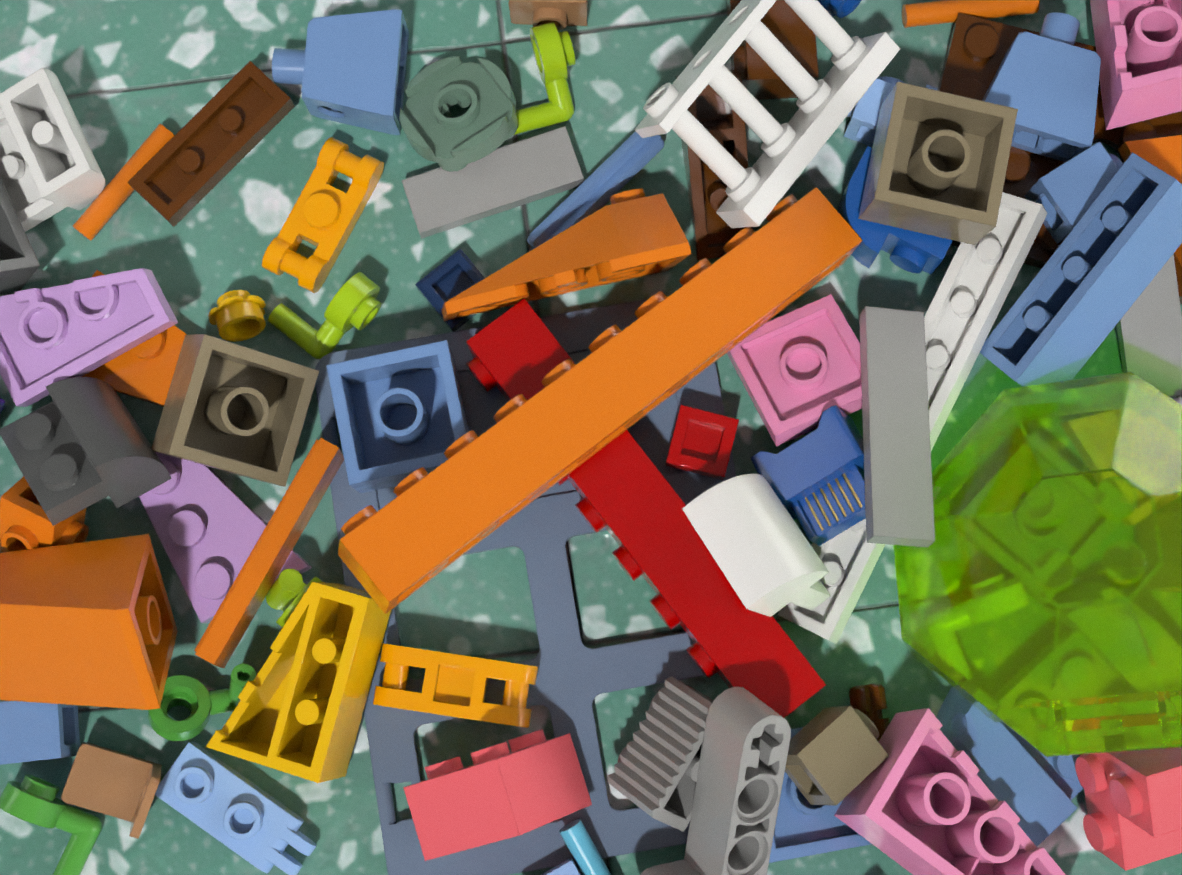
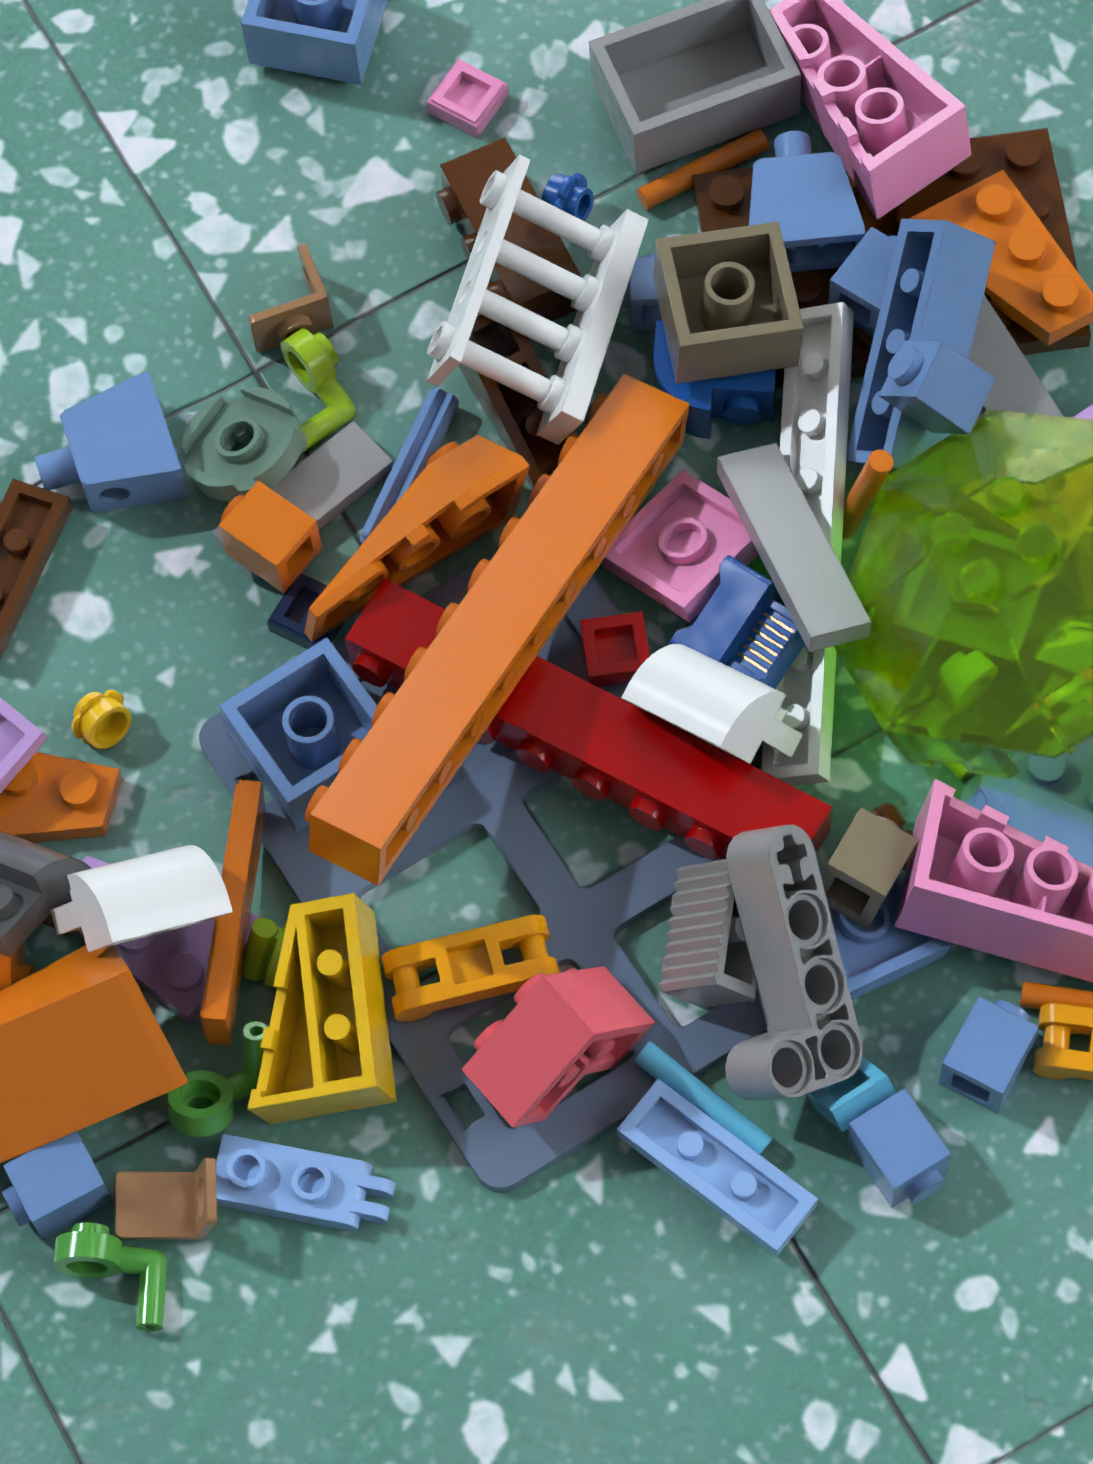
camera: 20 degrees left, 15 degrees down
dark tan brick [152,334,319,487] -> none
light orange plate [262,137,384,293] -> none
lime plate [268,272,382,360] -> none
none -> white brick [50,845,233,952]
none -> orange brick [218,481,323,593]
none -> orange piece [842,449,894,539]
none -> medium blue brick [879,340,996,435]

